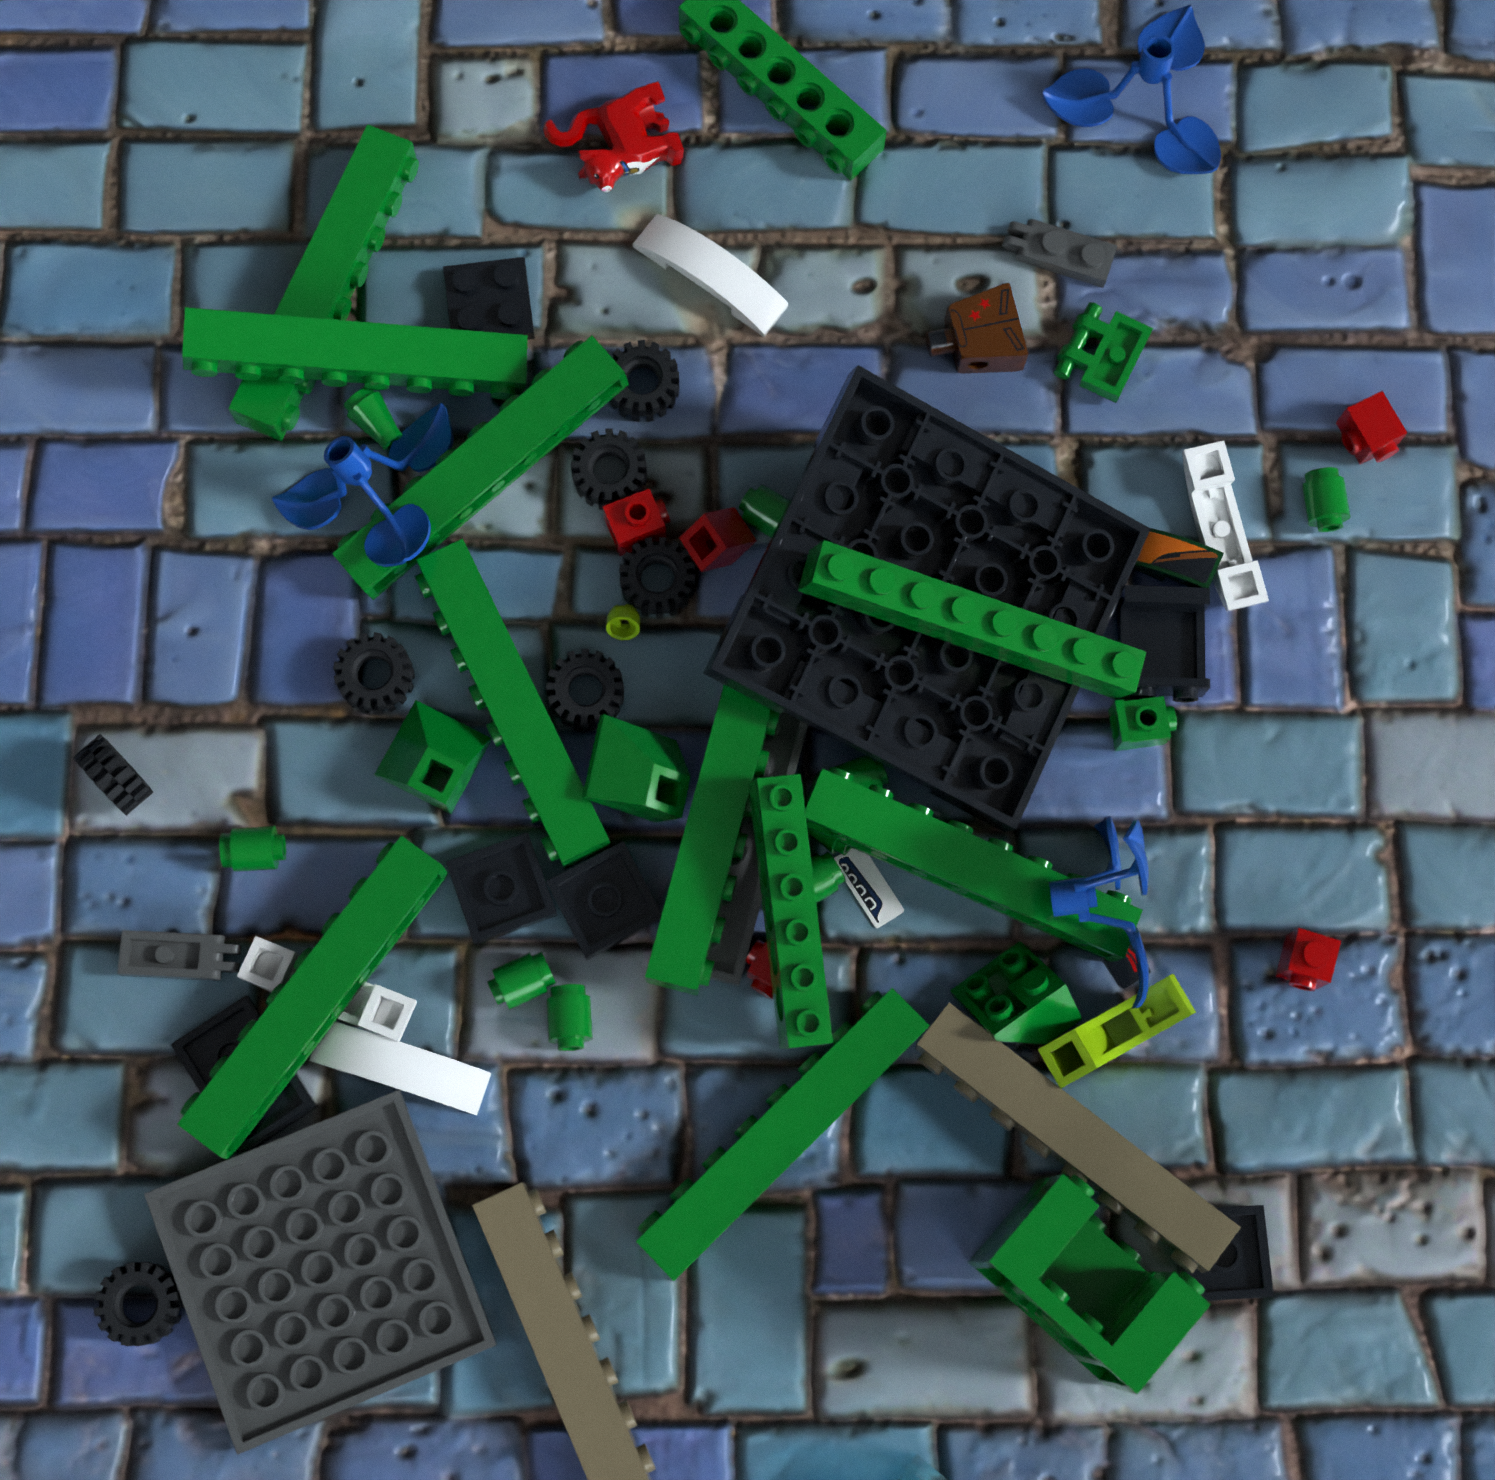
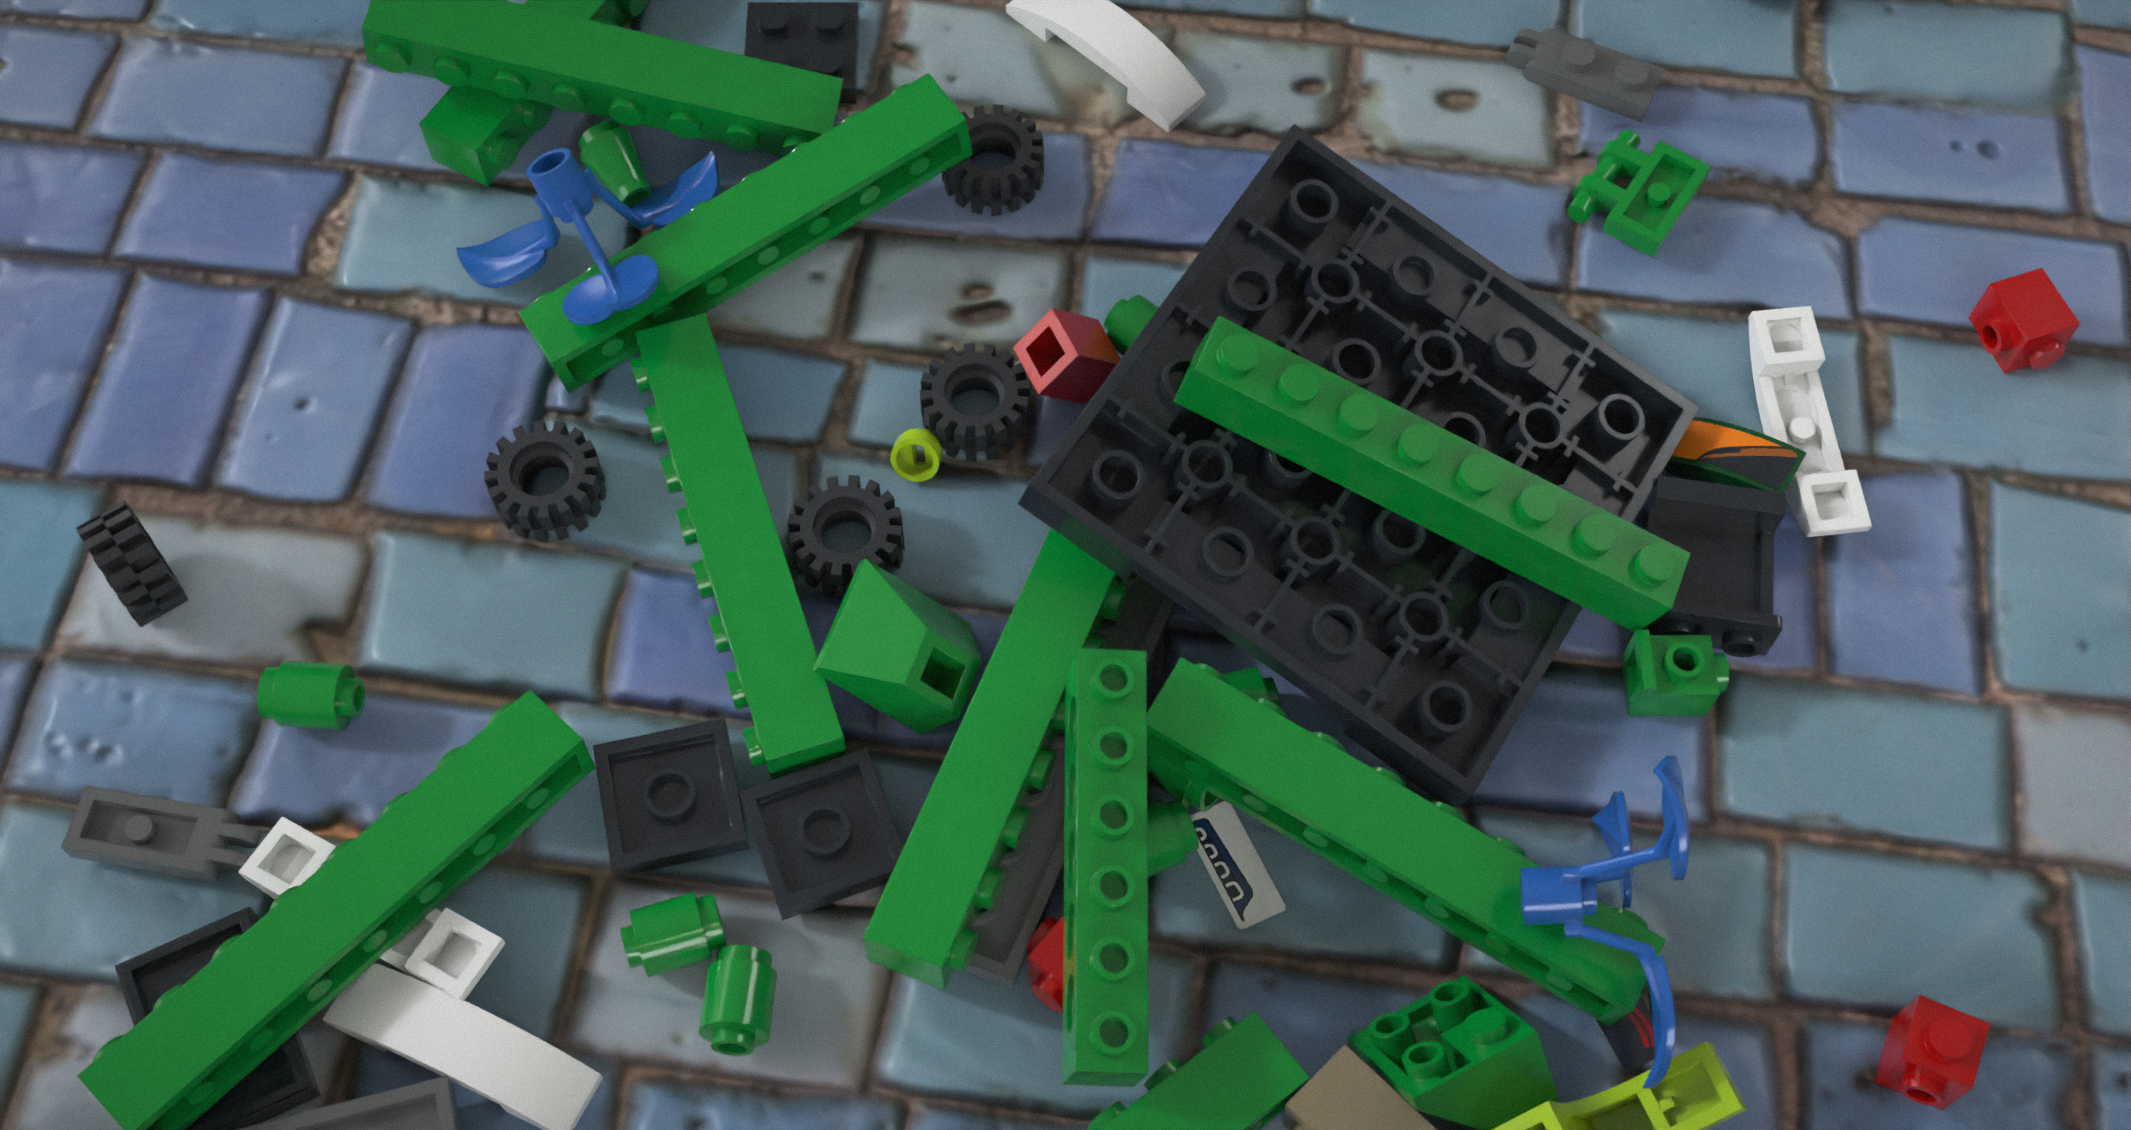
camera: 10 degrees right, 15 degrees down
green slope [374,700,492,814] -> none
black tyre [571,429,647,510] -> none
red brick [602,488,670,556] -> none
reddish brown torso [925,283,1029,374] -> none
green brick [1302,467,1351,532] -> none

